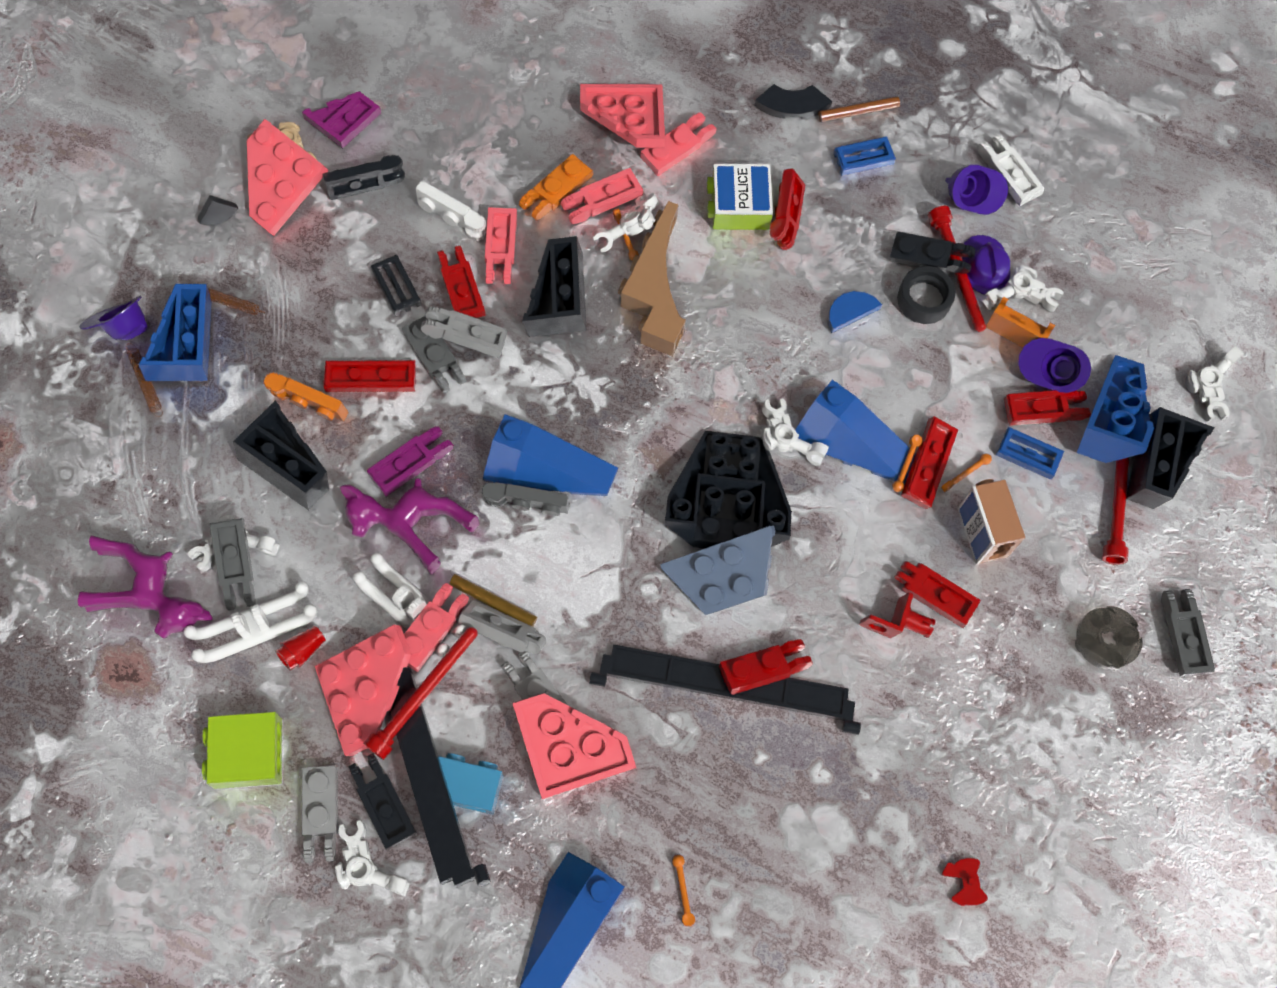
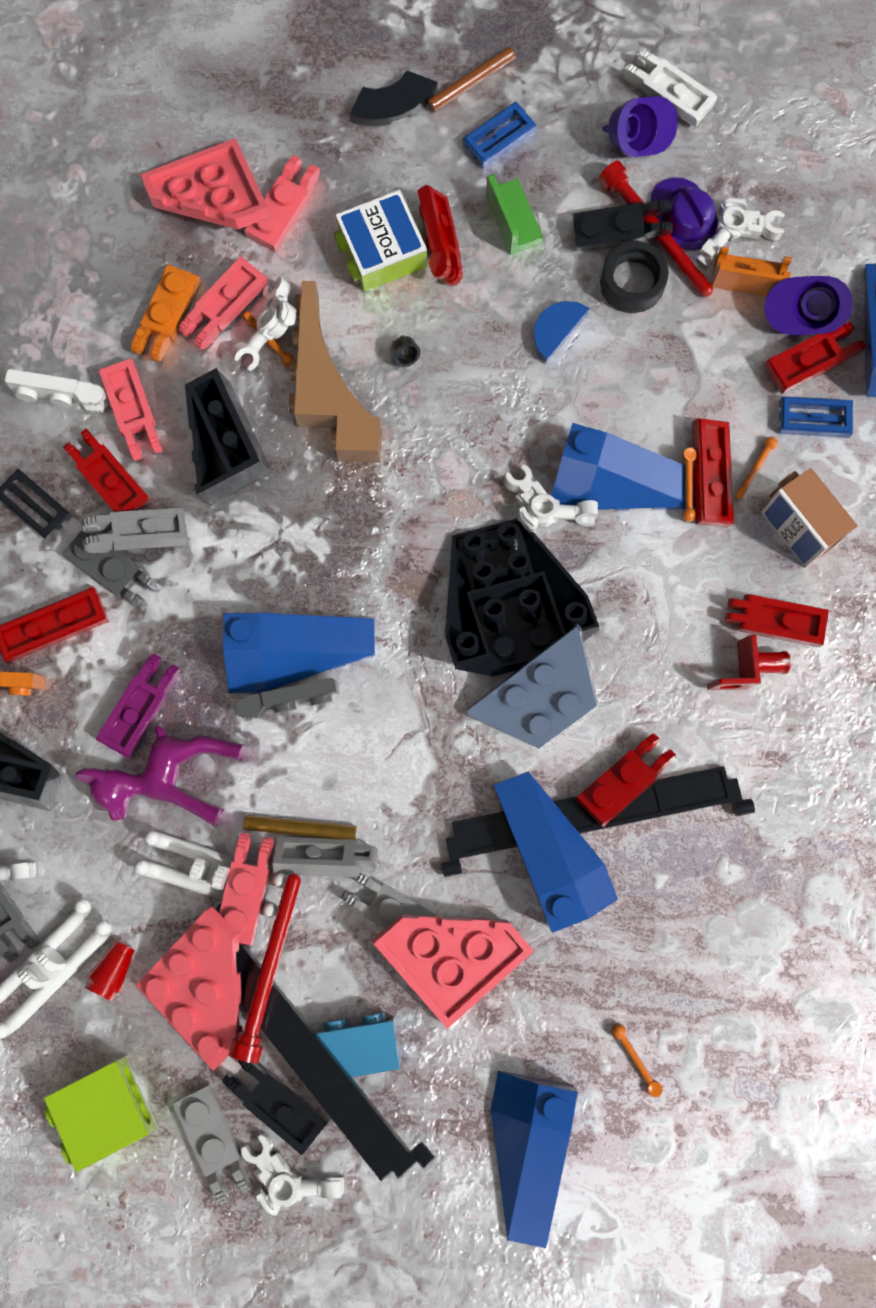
camera: 15 degrees left, 10 degrees up
none -> black hinge [390,335,421,367]
none -> bright green panel [486,174,543,255]
none -> blue wedge [493,771,618,933]

